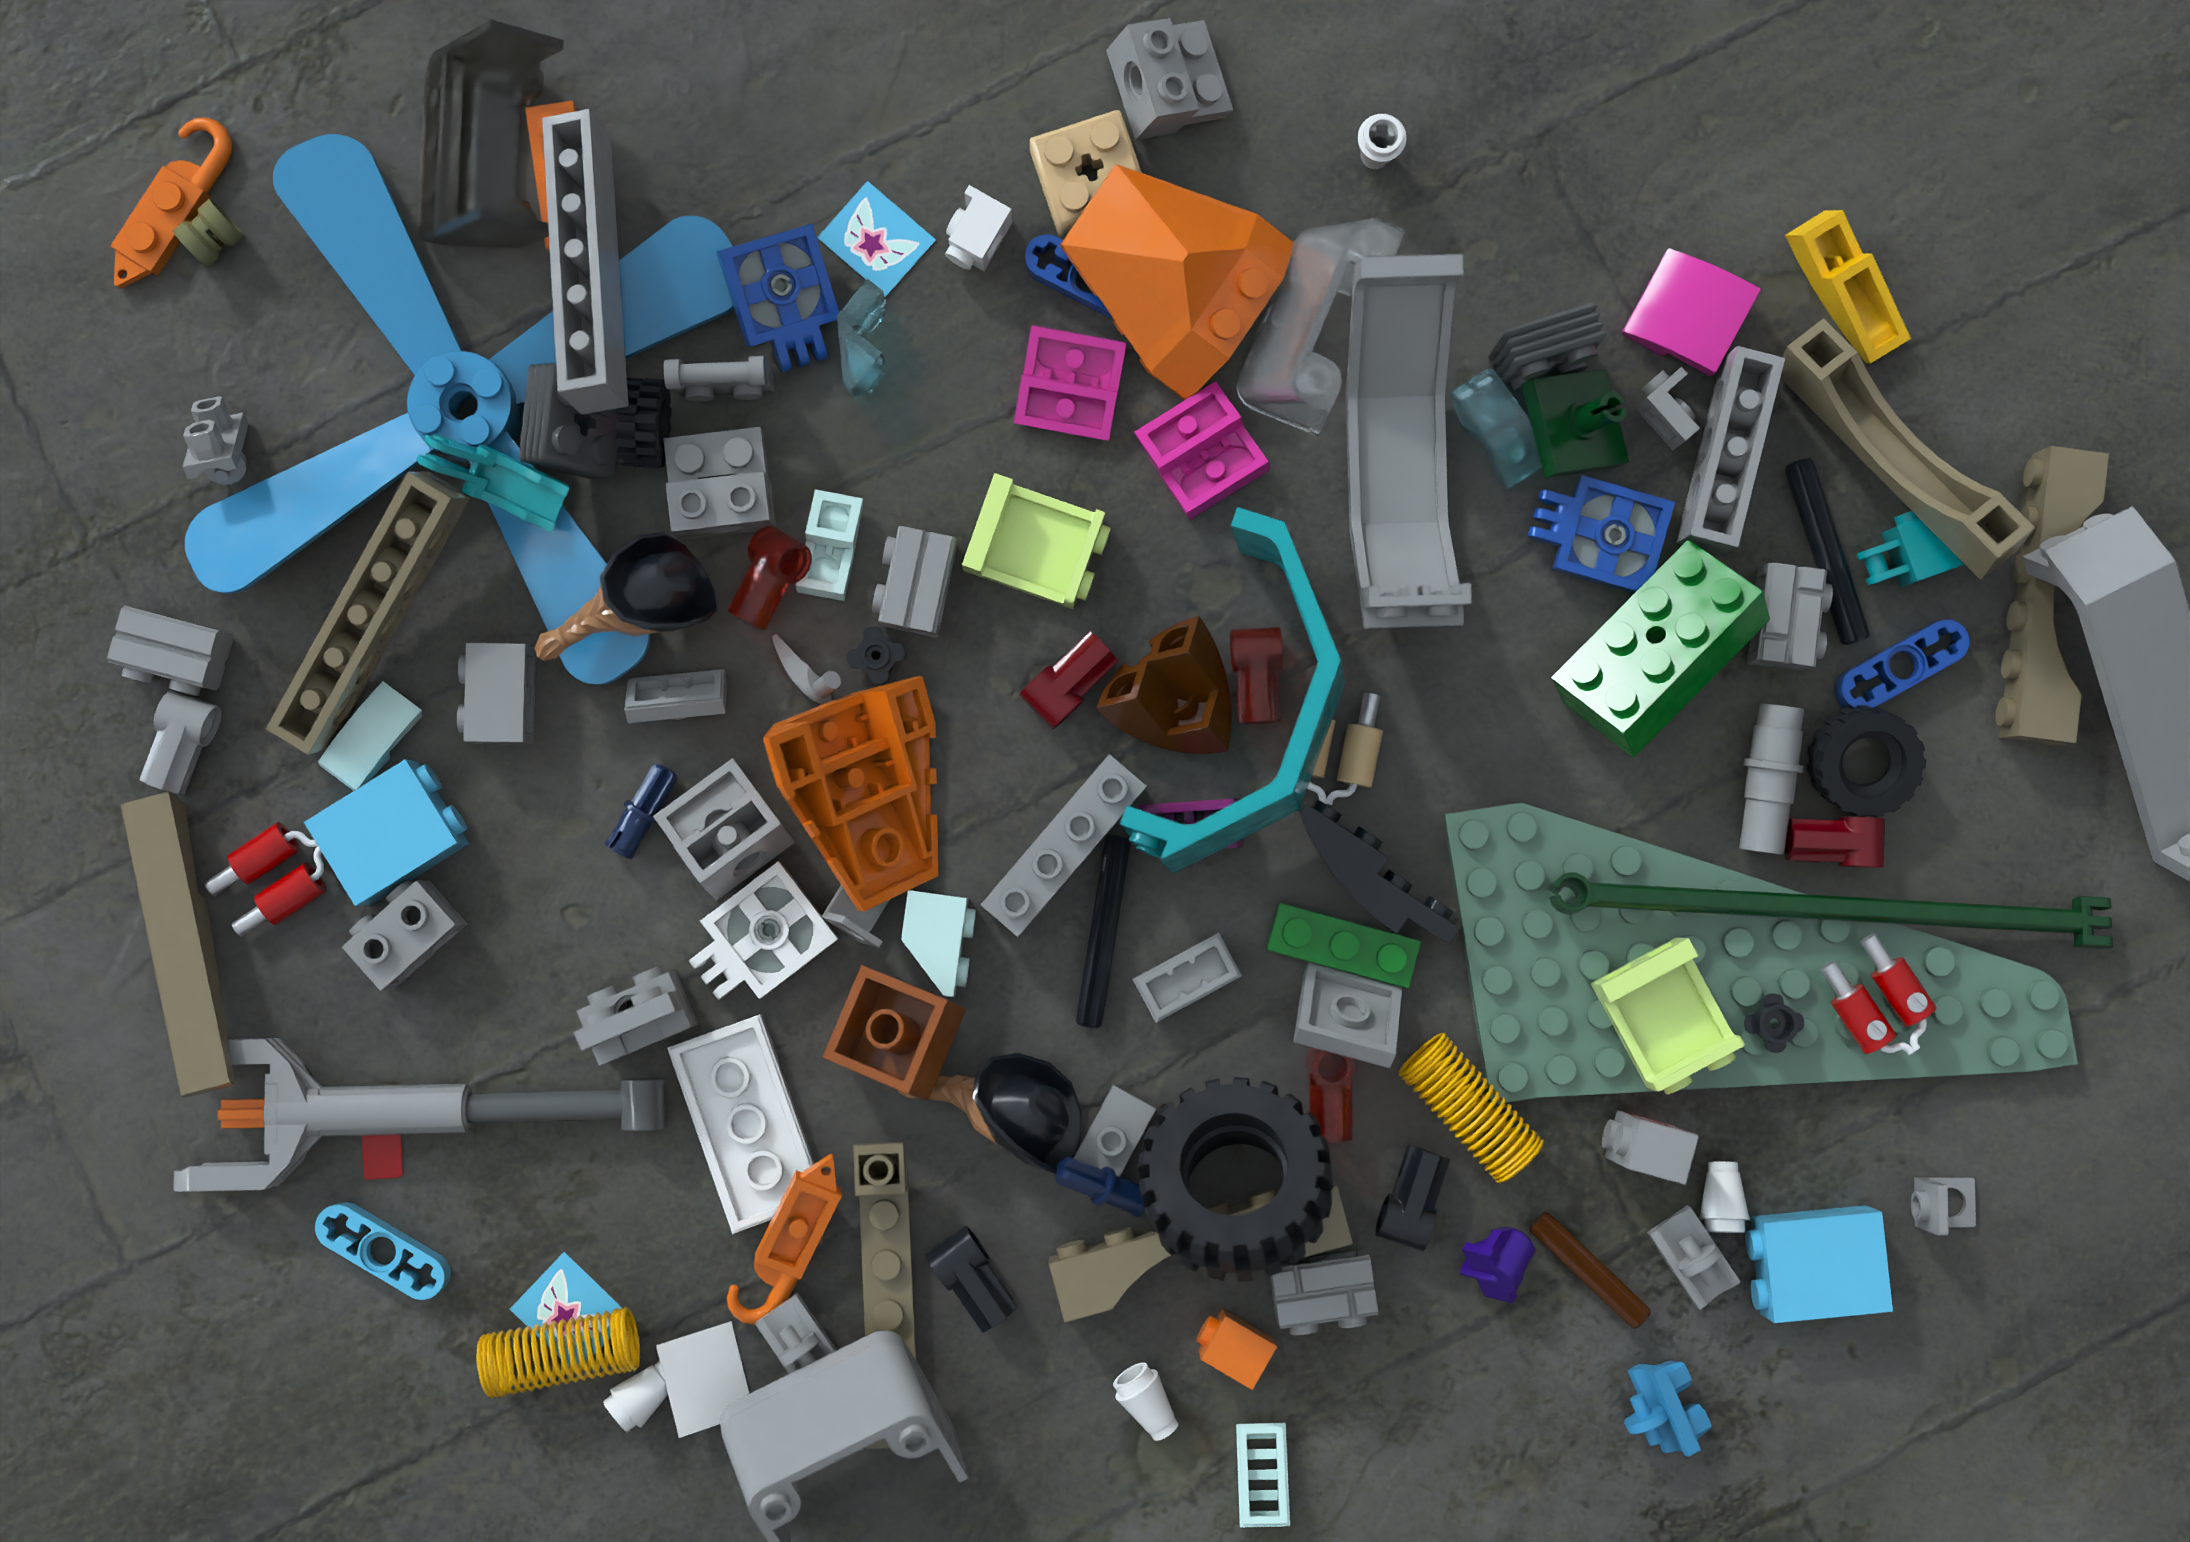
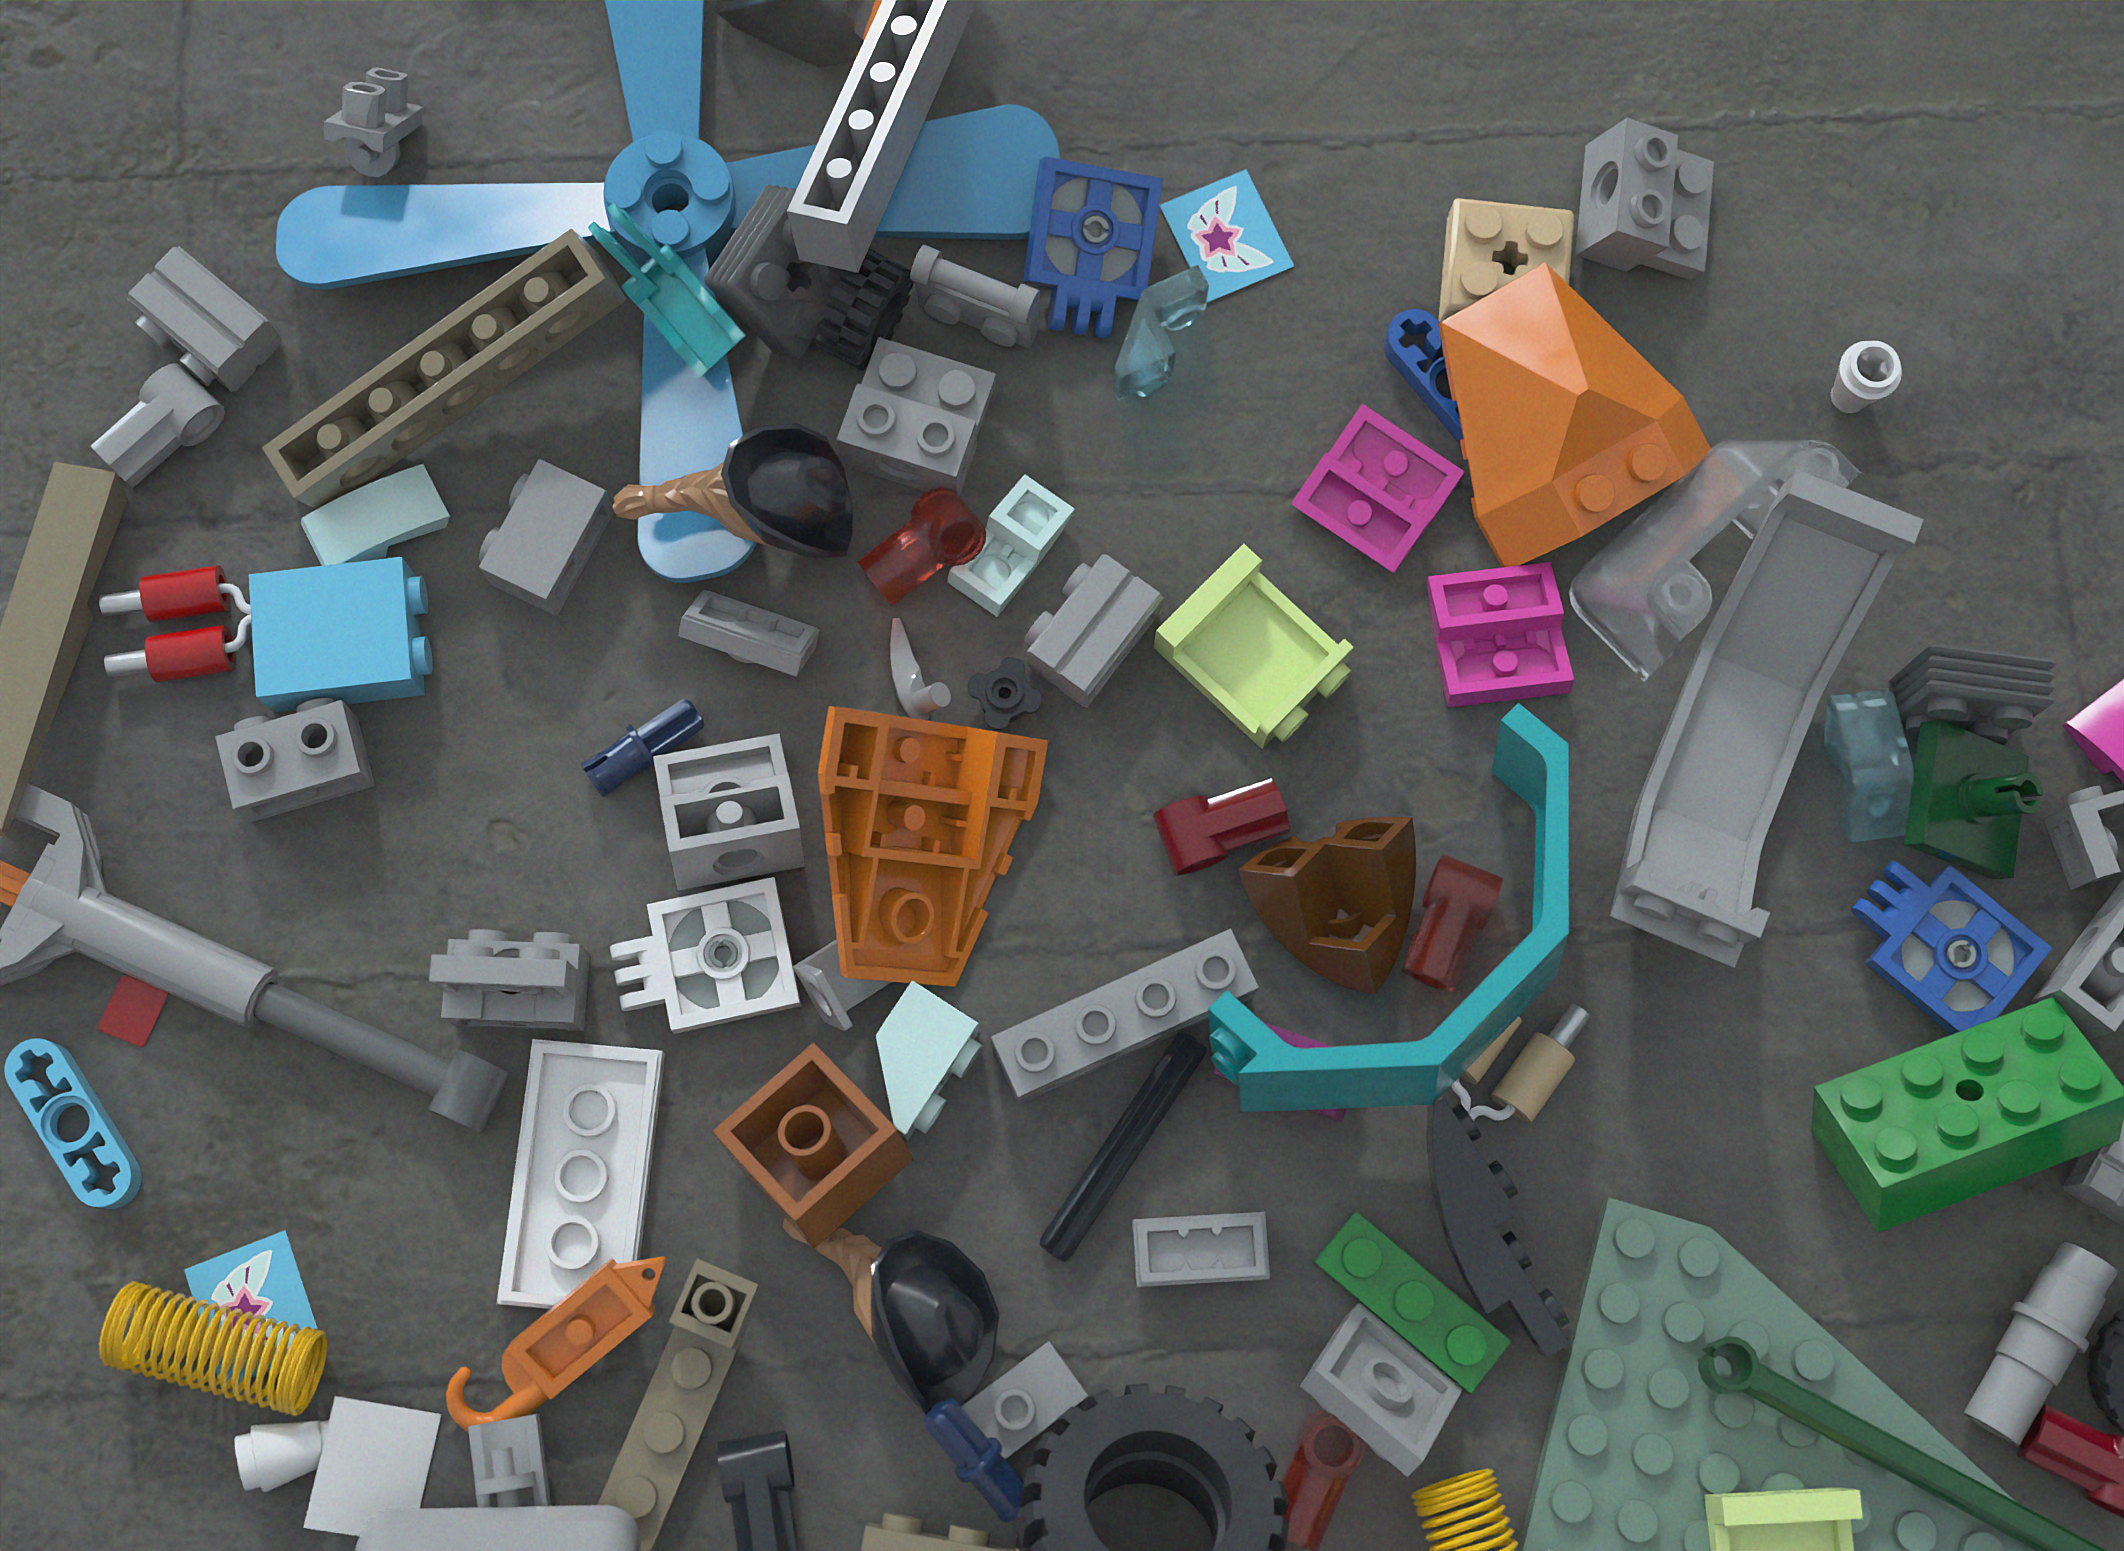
camera: 30 degrees right, 10 degrees down
white brick [945,185,1013,271] -> none

